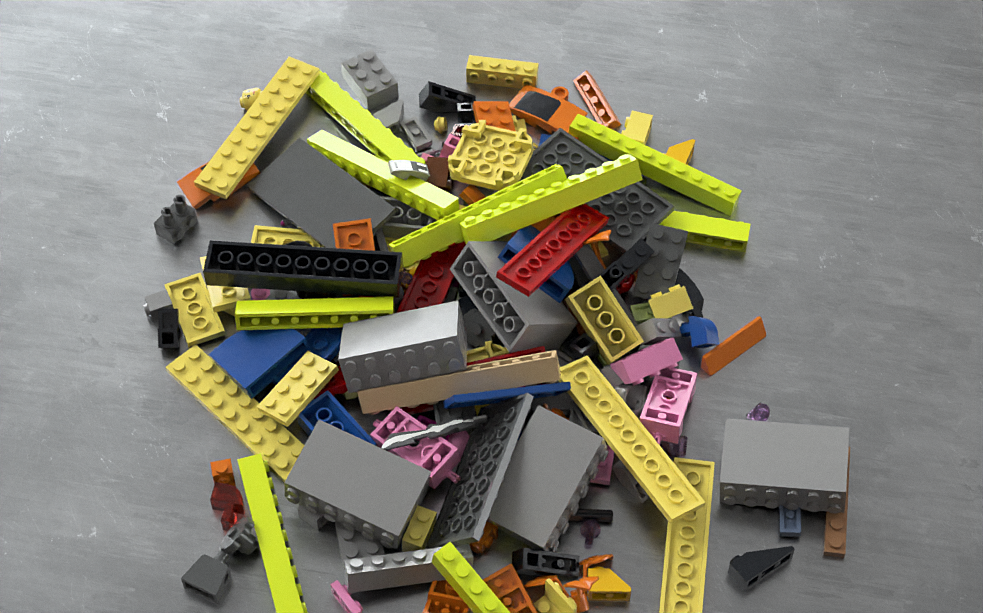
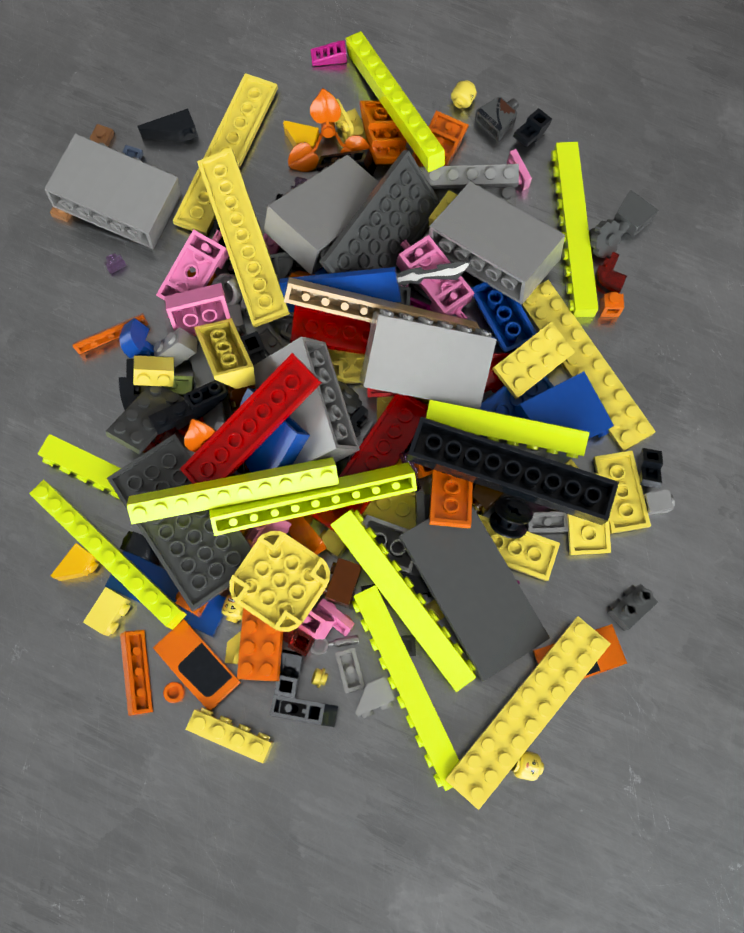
camera: 165 degrees left, 20 degrees up
light grey piece [341,49,399,111] -> none
slope [388,160,430,181] -> none

